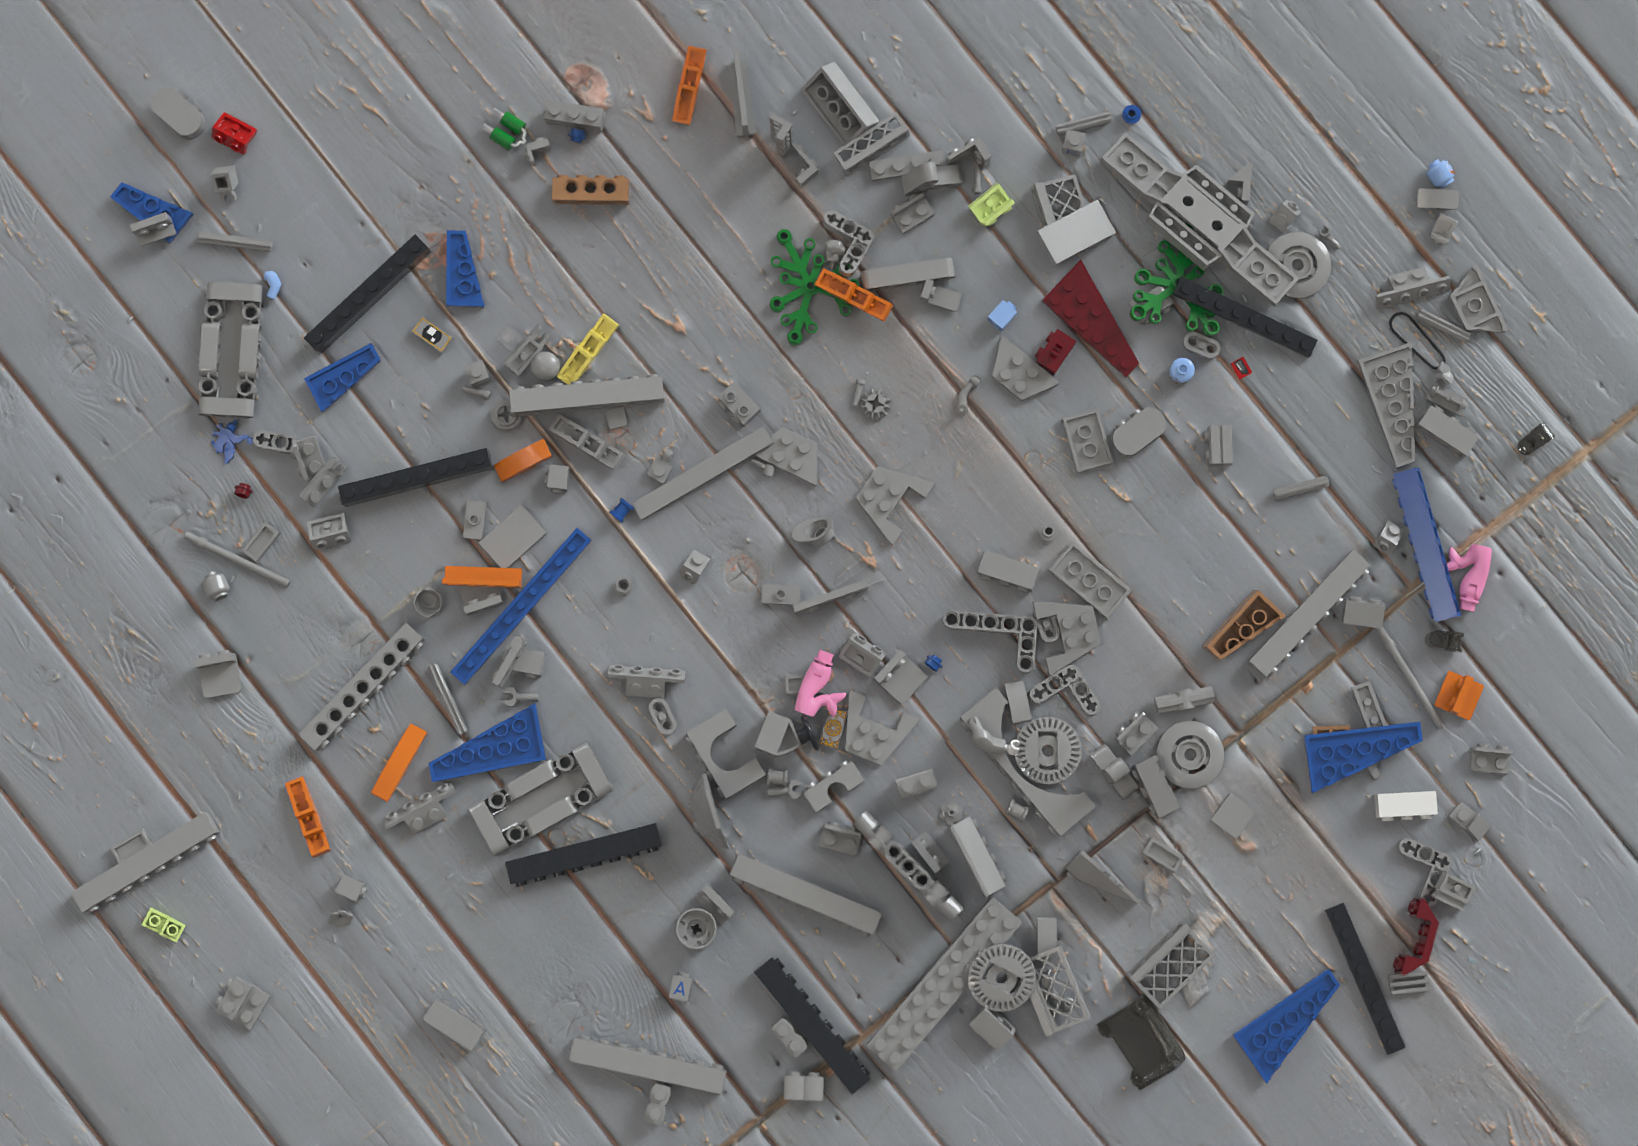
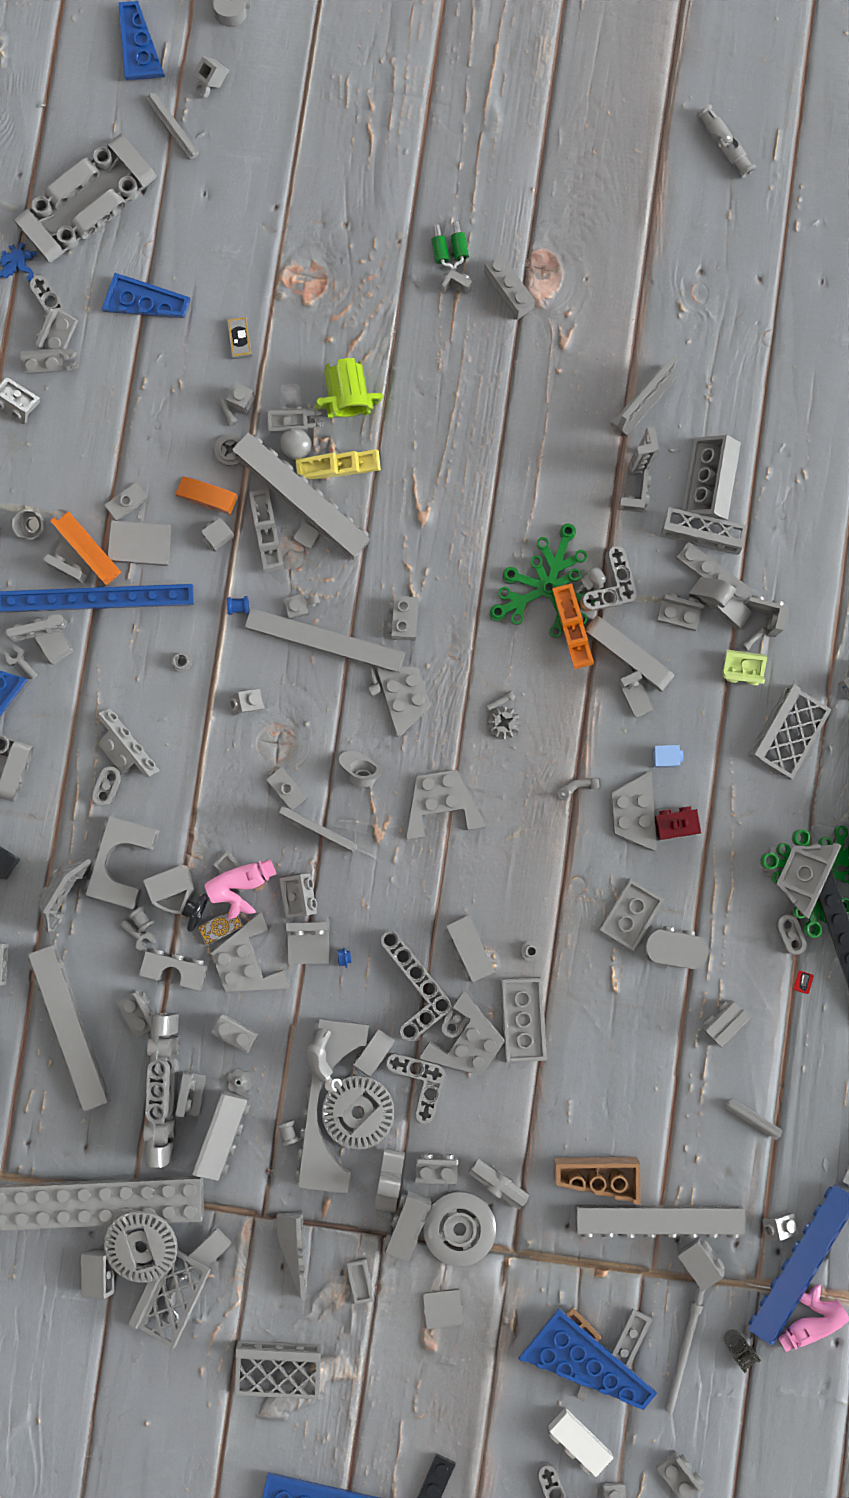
camera: 40 degrees right, 0 degrees up
light grey bracket [130,212,176,247] -> none
red bracket [212,112,257,155] -> none
light blue arm [264,271,281,300] -> none
black brick [304,234,431,355] -> none
black brick [338,448,494,507] -> none
blue wing [446,230,484,307] -> none
medium nougat brick [552,175,630,205] -> none
blue plate [568,129,586,143] -> none
orange slope [672,45,707,125] -> none
light grey tile [1035,199,1116,266] -> none
dark red wing [1042,259,1139,378] -> none
clear smoke windscreen [1096,994,1185,1091] -> none
light blue head [1169,358,1195,384] -> none
orange bracket [1434,671,1484,720] -> none
none -> lime container [314,358,383,419]
none -> light grey wing [777,843,841,919]

